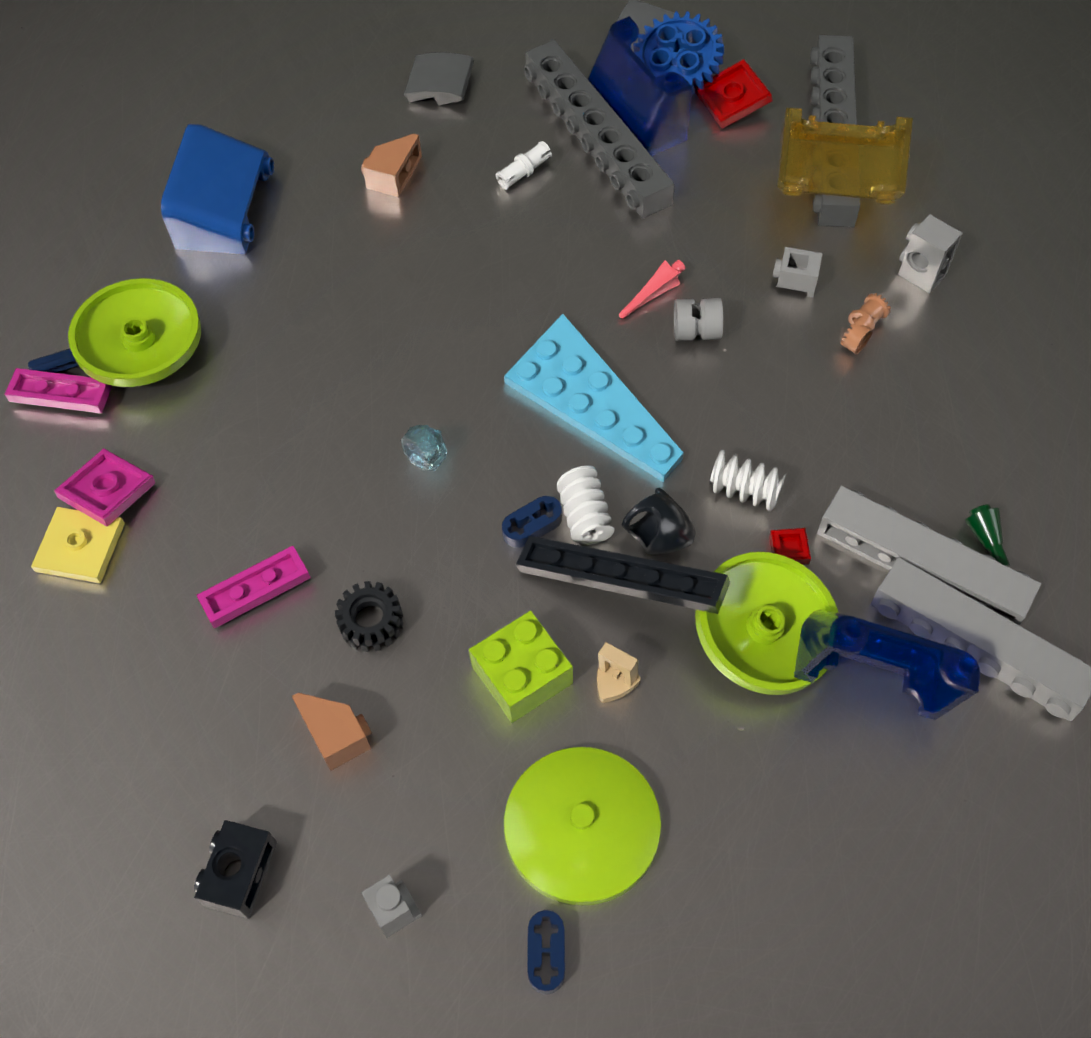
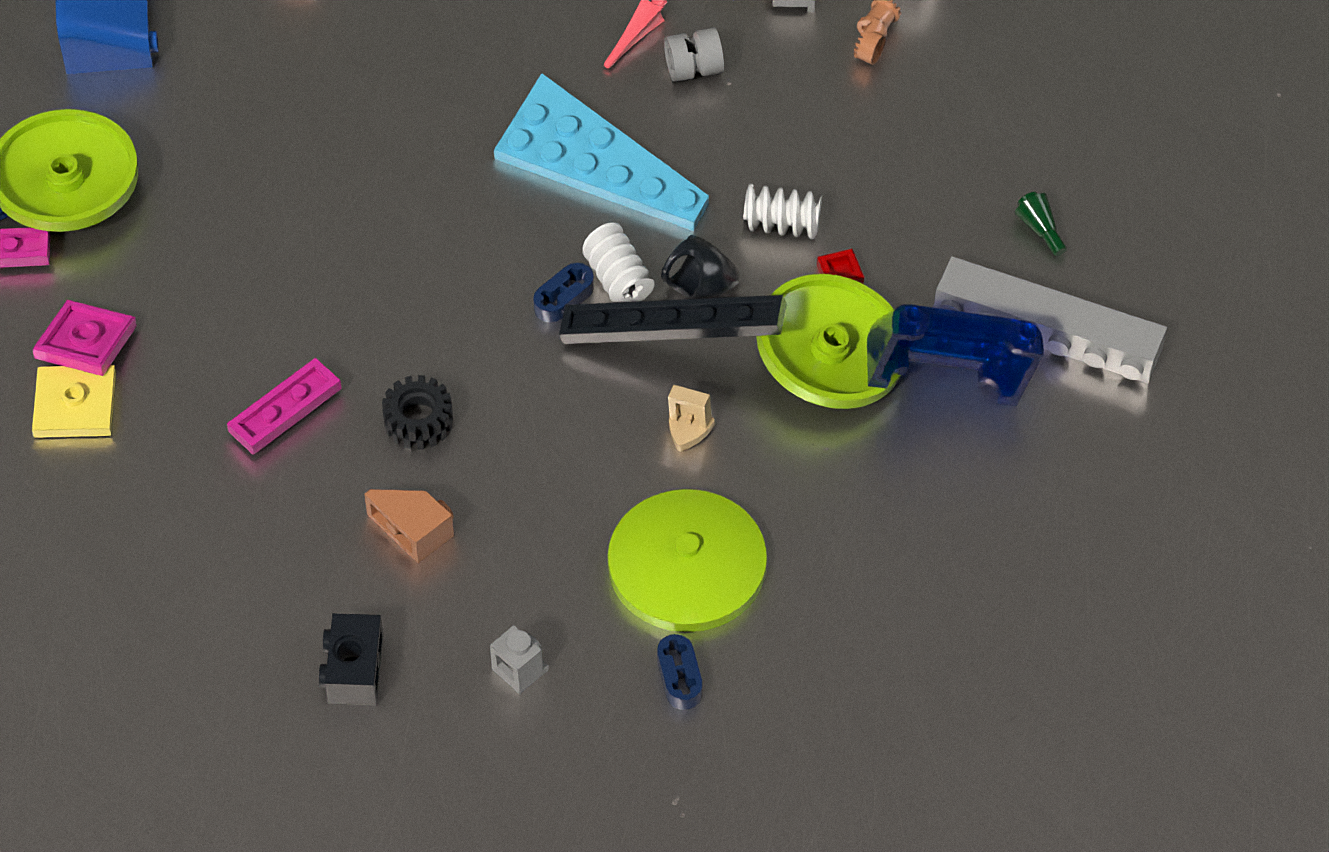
camera: 15 degrees left, 5 degrees down
clear light blue rock [401,425,447,471] -> none
lime brick [469,610,573,723] -> none
light grey brick [817,486,1042,625] -> none

